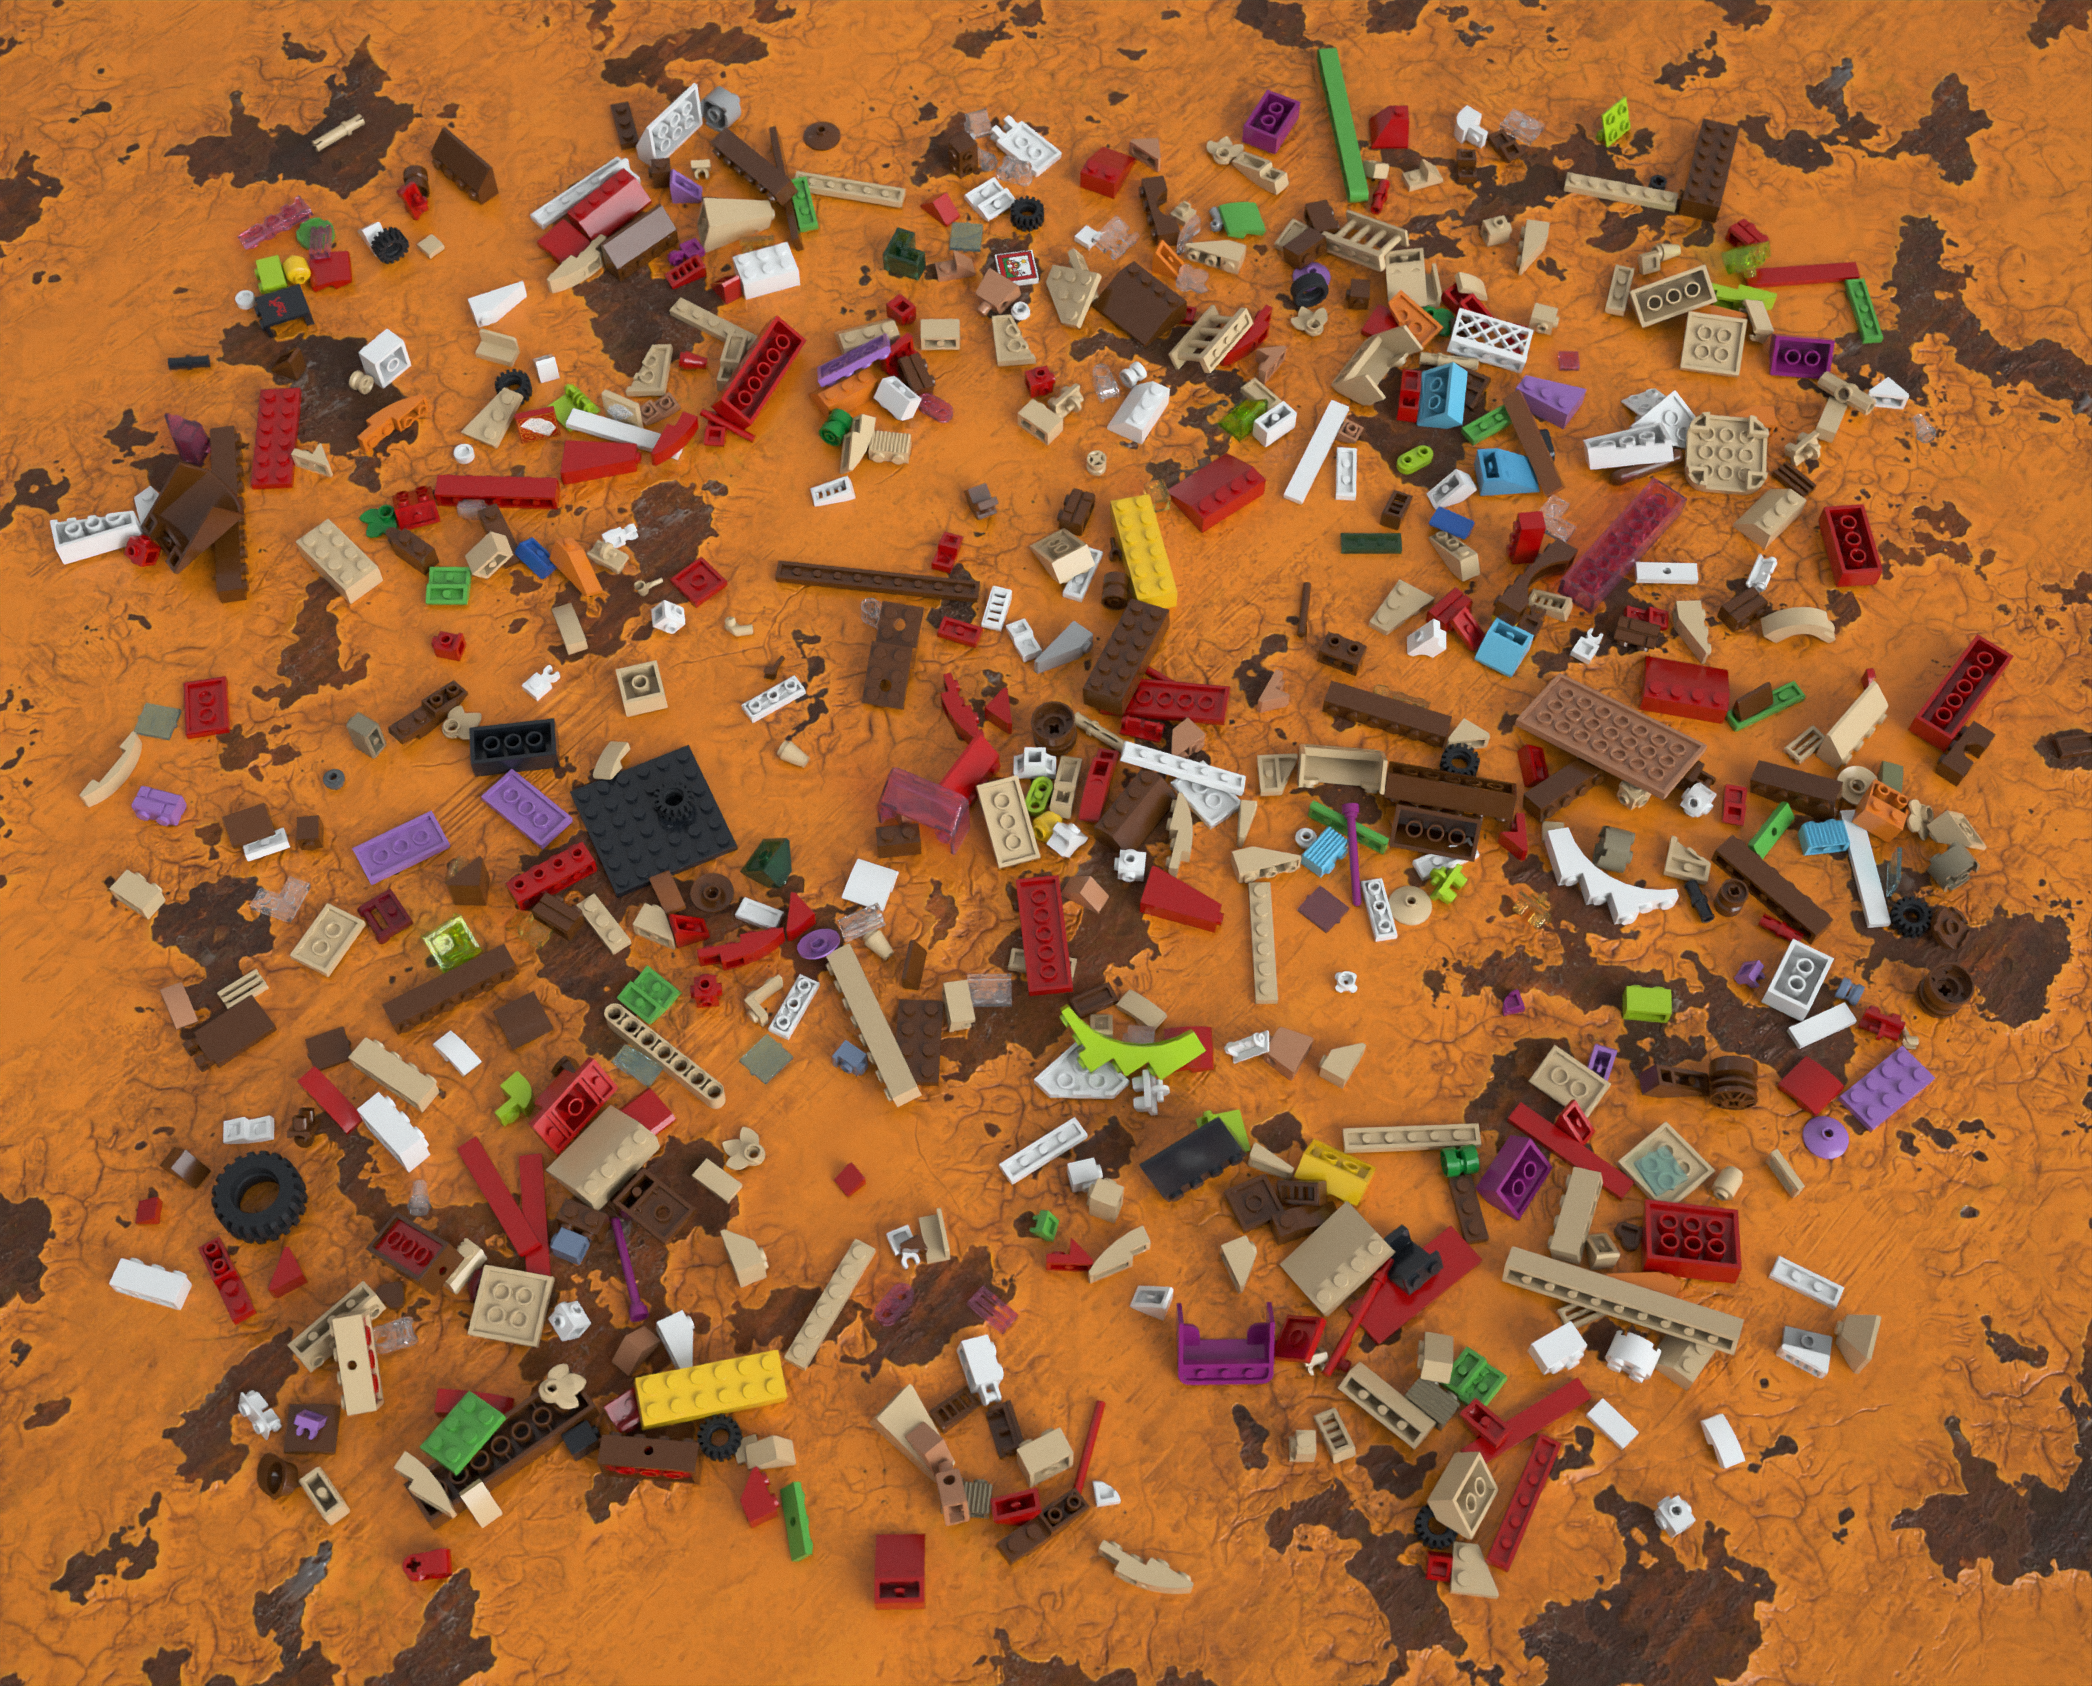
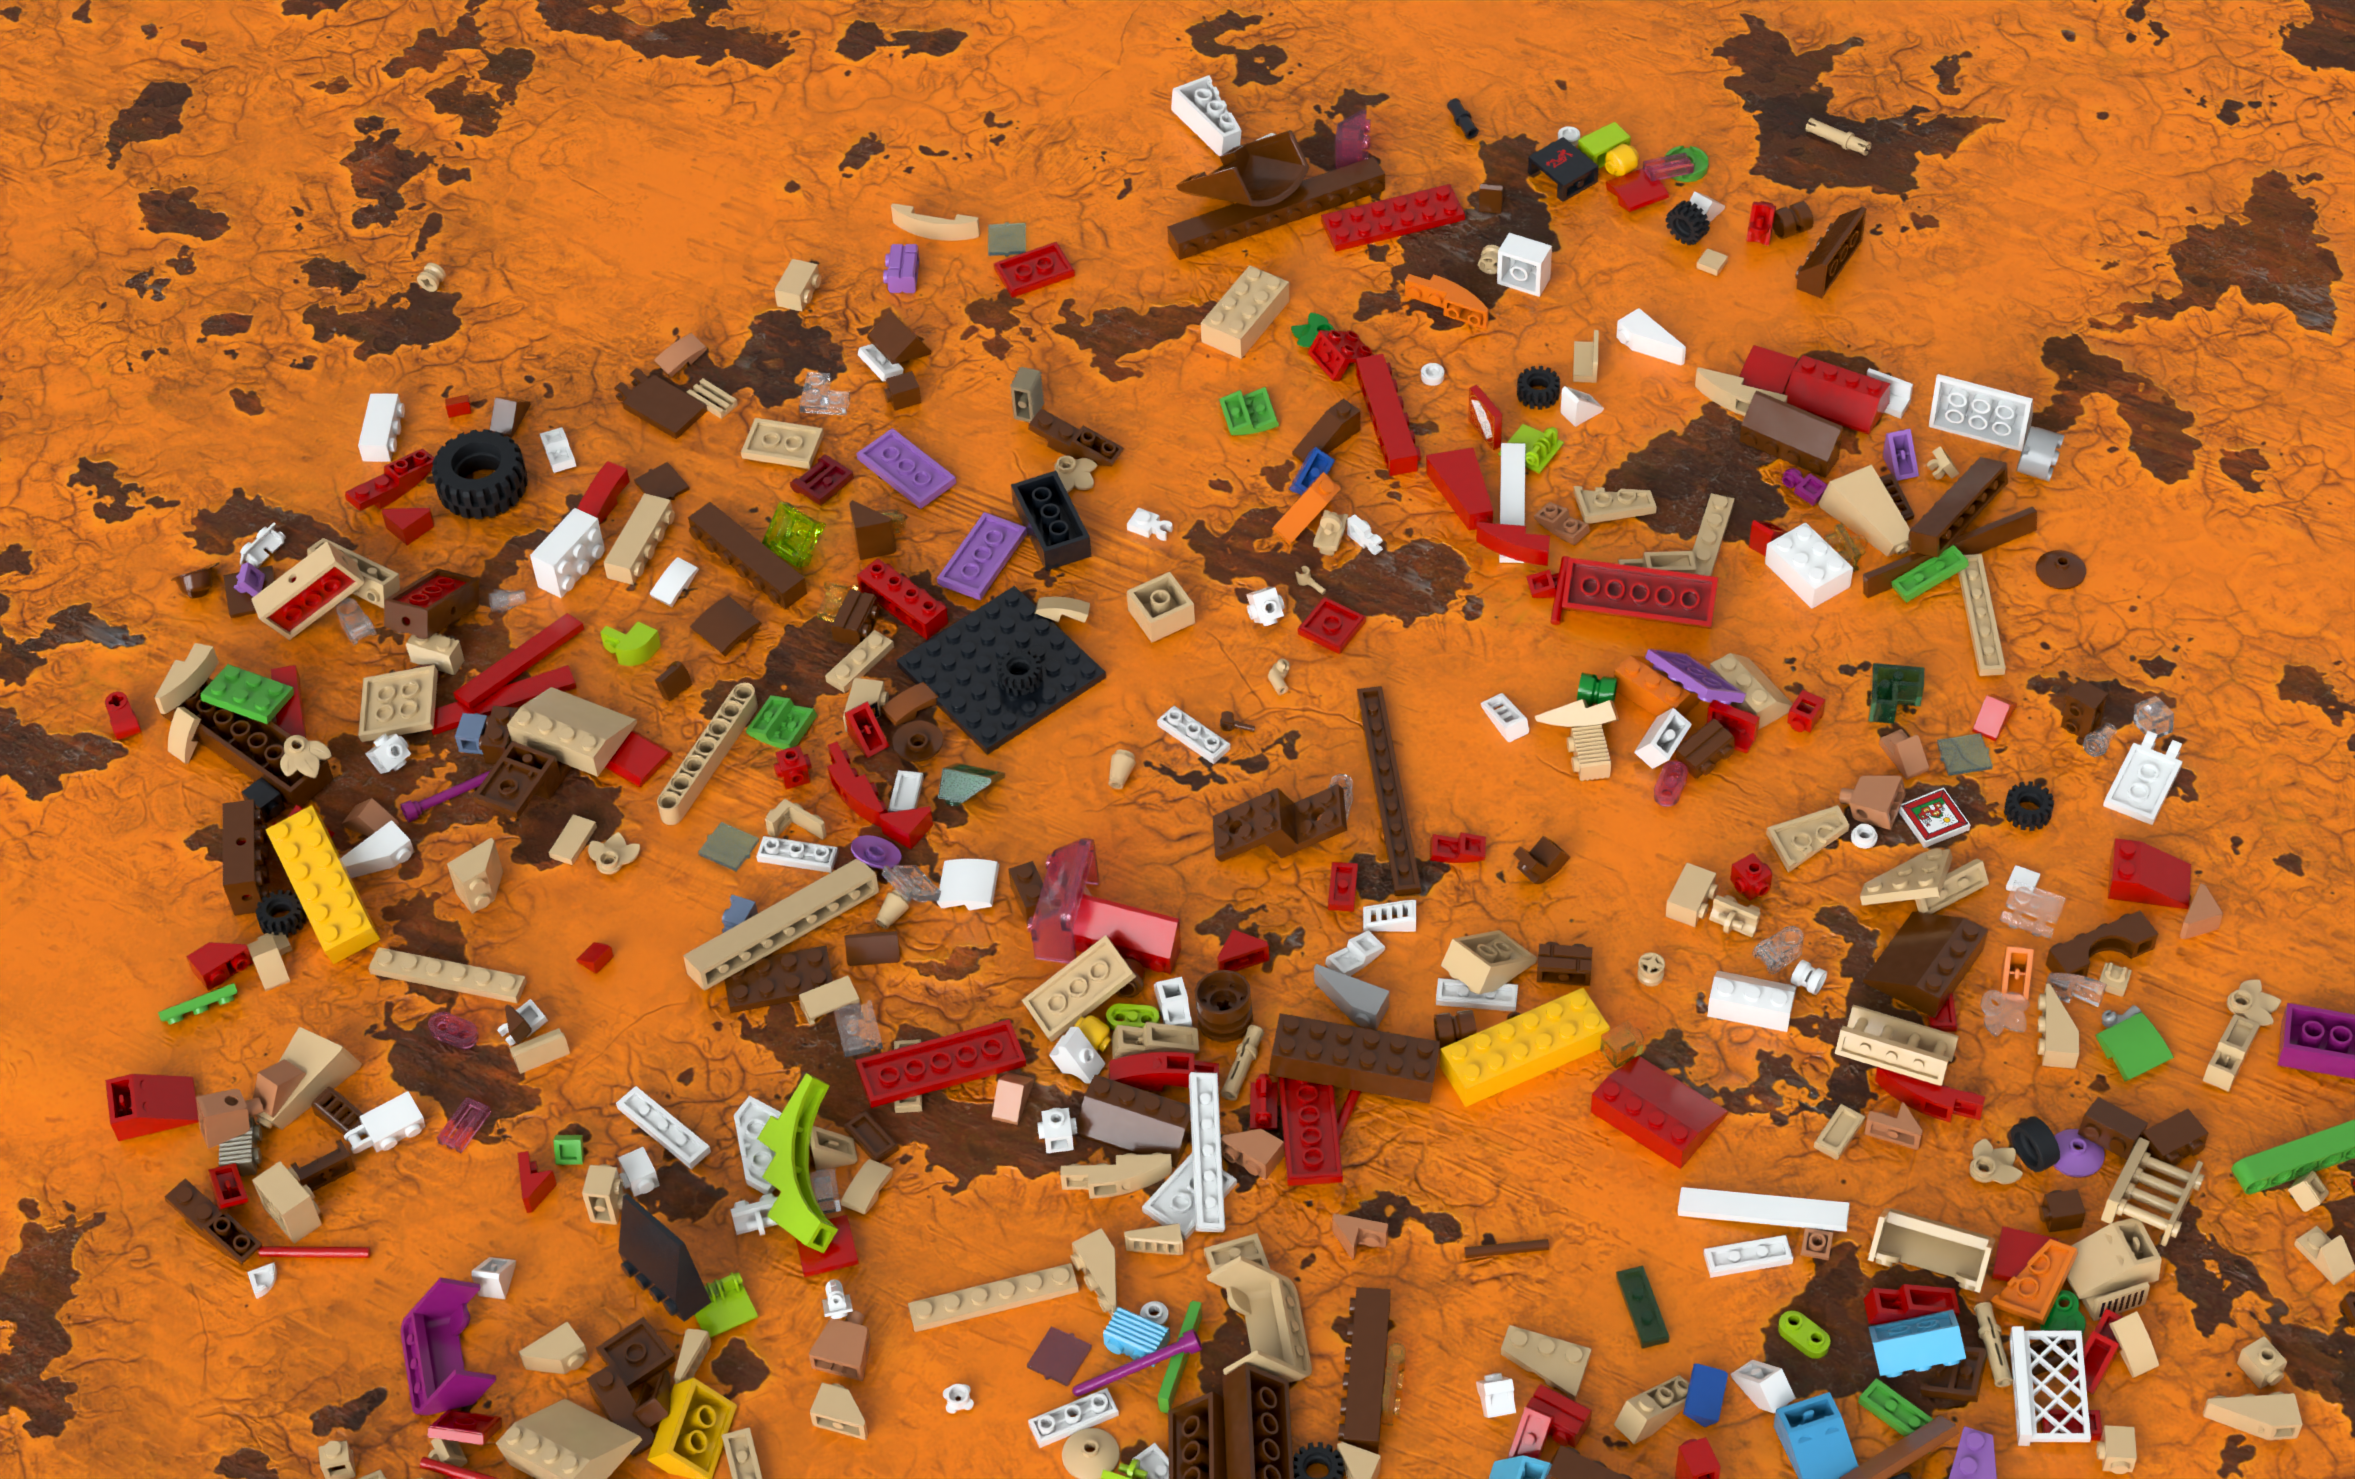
camera: 80 degrees right, 10 degrees down
red brick [124,535,161,567] -> none
clear pink wing [237,195,313,250] -> none
reddish brown hips [287,1107,321,1148] -> none
tan slope [291,443,333,477] -> none
tan brick [299,1467,350,1526] -> none
dark grey plate [323,769,345,790] -> none
reddish brown brick [385,527,439,575] -> none
red brick [431,631,467,661] -> none
clear brick [457,499,488,520] -> none
tan wing [461,388,524,449] -> none
tan brick [465,532,513,579] -> none
red brick [528,1057,618,1155] -> none
white tile [530,156,621,229] -> none
tan slope [551,603,588,655] -> none
tile [601,389,644,429] -> none
reddish brown plate [610,101,639,150] -> none
clear light blue slope [611,1044,663,1087] -> none
reddish brown brick [648,158,672,189] -> none
red slope [664,254,707,290] -> none
red cone [679,351,708,370] -> none
tan brick [921,318,960,350] -> none
red slope [941,673,985,744] -> none
white slope [964,177,1016,222] -> none
clear piece [996,156,1033,186] -> none
tan slope [1088,1226,1151,1283] -> none
tan slope [1098,1540,1194,1594] -> none
red slope [1140,865,1224,933] -> none
clear neon green slope [1218,399,1268,441] -> none
white brick [1252,401,1297,447] -> none
tan tile [1274,218,1309,252] -> none
reddish brown brick [1317,631,1367,676] -> none
red pin [1370,179,1390,215] -> none
reddish brown slope [1380,490,1413,530] -> none

